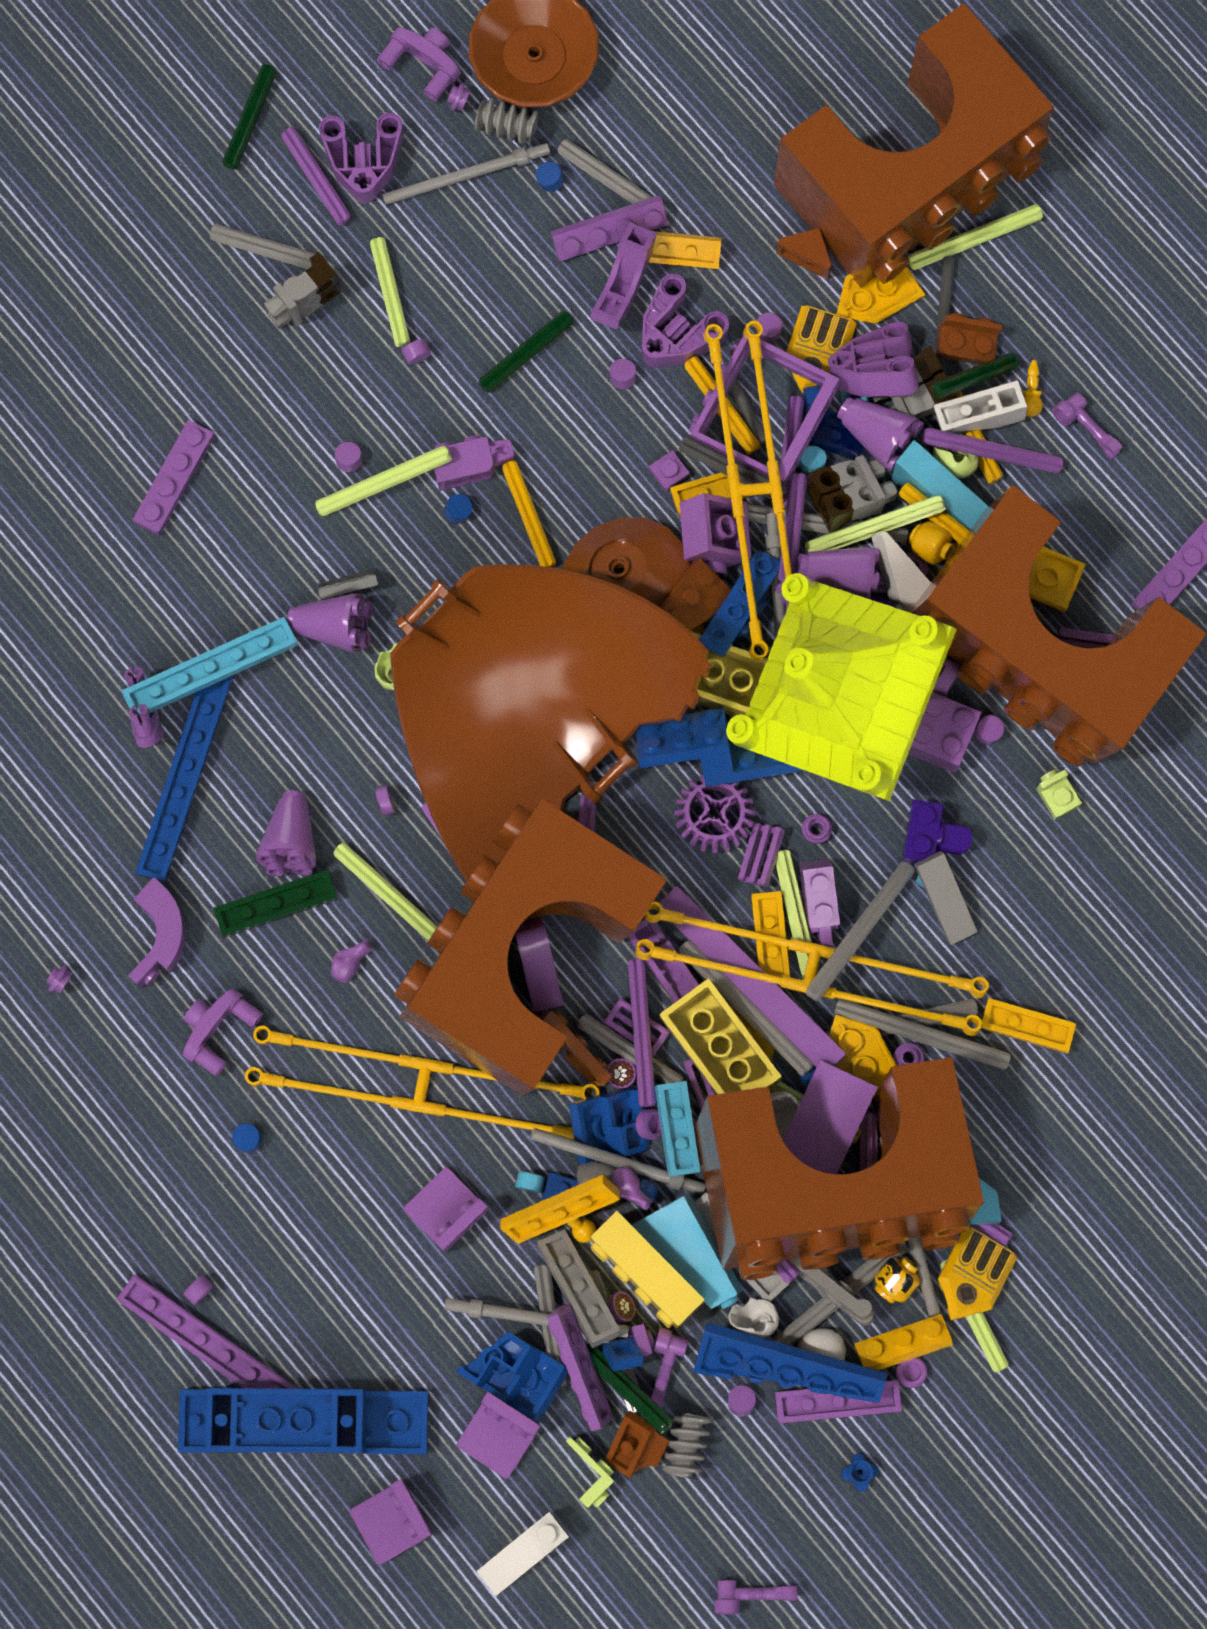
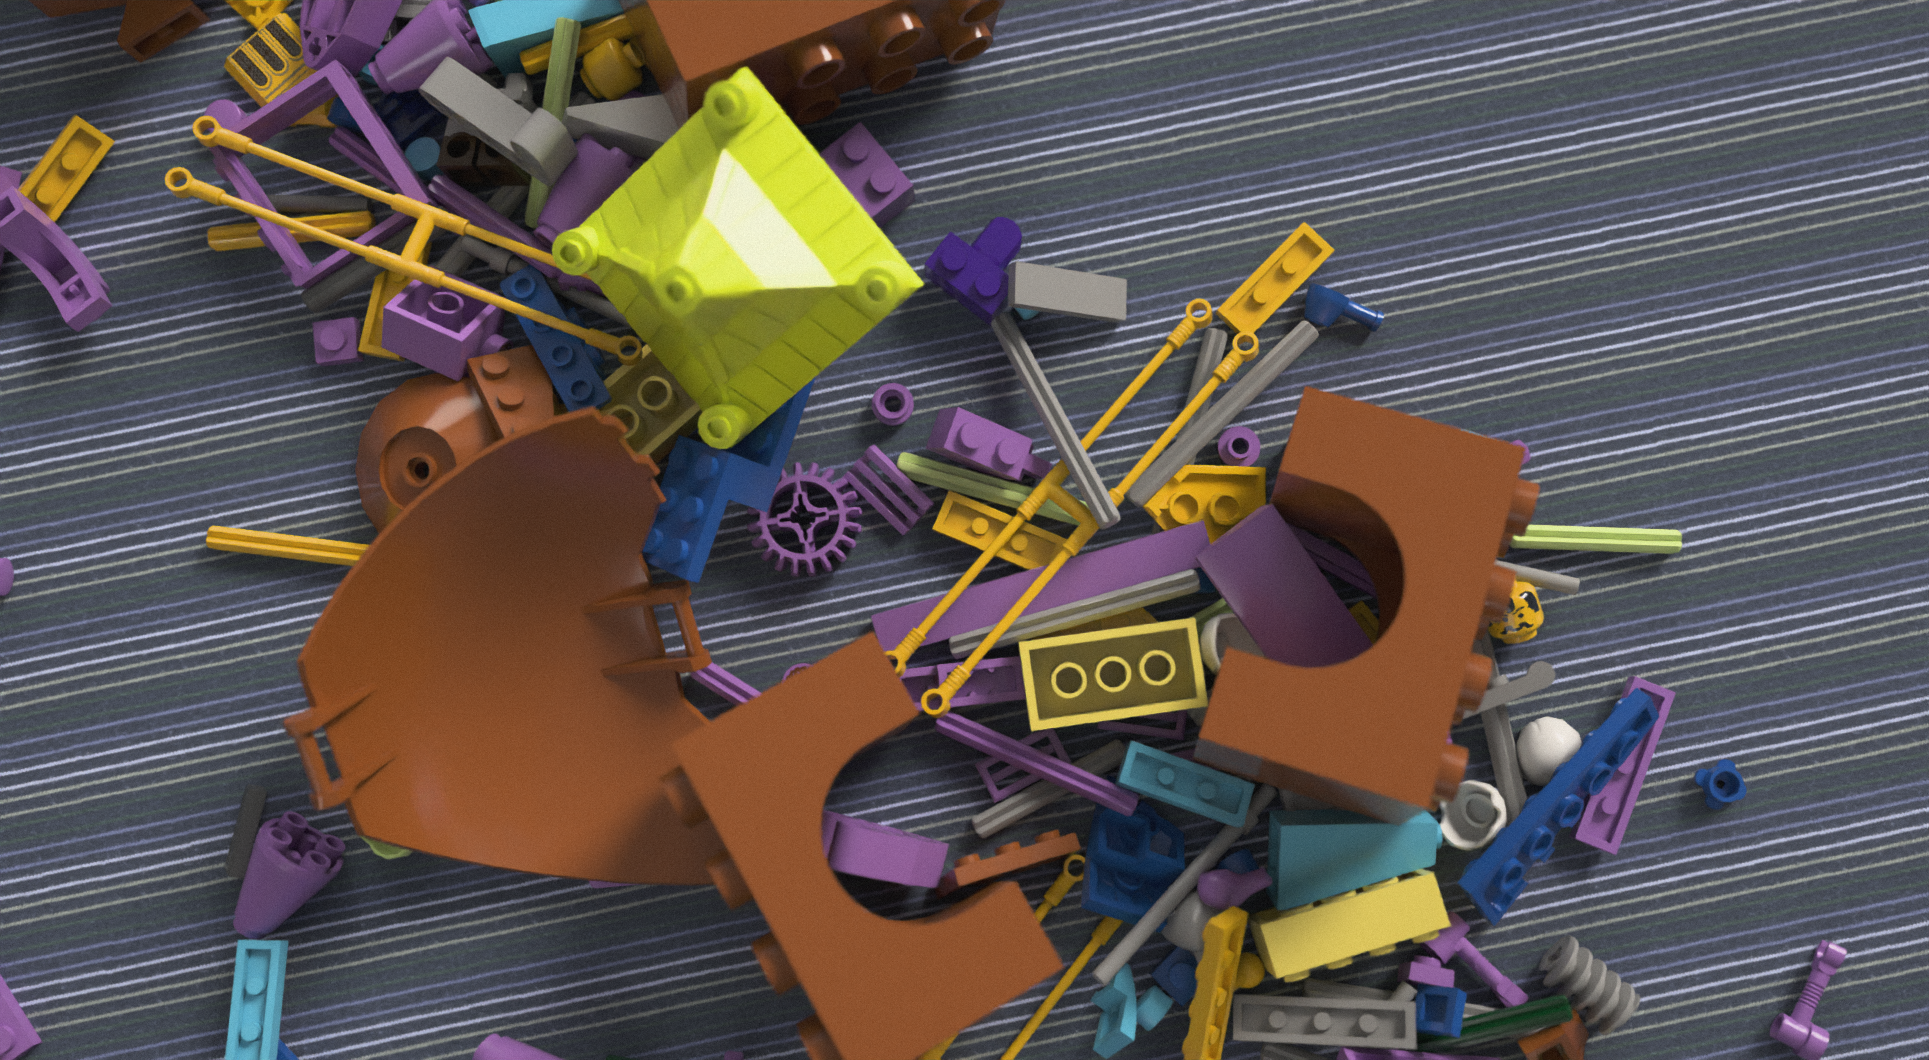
camera: 60 degrees left, 5 degrees up
yellowish green axle [315,446,452,516] -> none
yellowish green axle [333,842,437,940] -> none
medium lavender piece [335,442,362,472] -> none
medium lavender tile [375,785,395,816] -> none
medium lavender hinge [430,435,514,491] -> none
blue piece [444,494,472,524] -> none
dark green axle [479,310,573,393] -> none
tile [606,1058,636,1090] -> none
tile [606,1291,636,1324] -> none
medium lavender piece [610,359,636,389] -> none
medium lavender tile [636,1109,662,1140] -> none
medium lavender connector [642,274,729,368] -> none
medium lavender piece [728,1385,756,1417] -> none
yellow plate [854,1314,953,1371] -> none
medium lavender tile [895,1358,927,1388] -> none
yellow tile [938,1227,1017,1321] -> none
medium lavender piece [975,715,1004,745] -> none
yellowish green bracket [1036,769,1082,820] -> none
none -> light grey beam [418,57,578,186]
none -> medium azure slope [1090,963,1137,1059]
none -> blue bar [1304,283,1384,332]

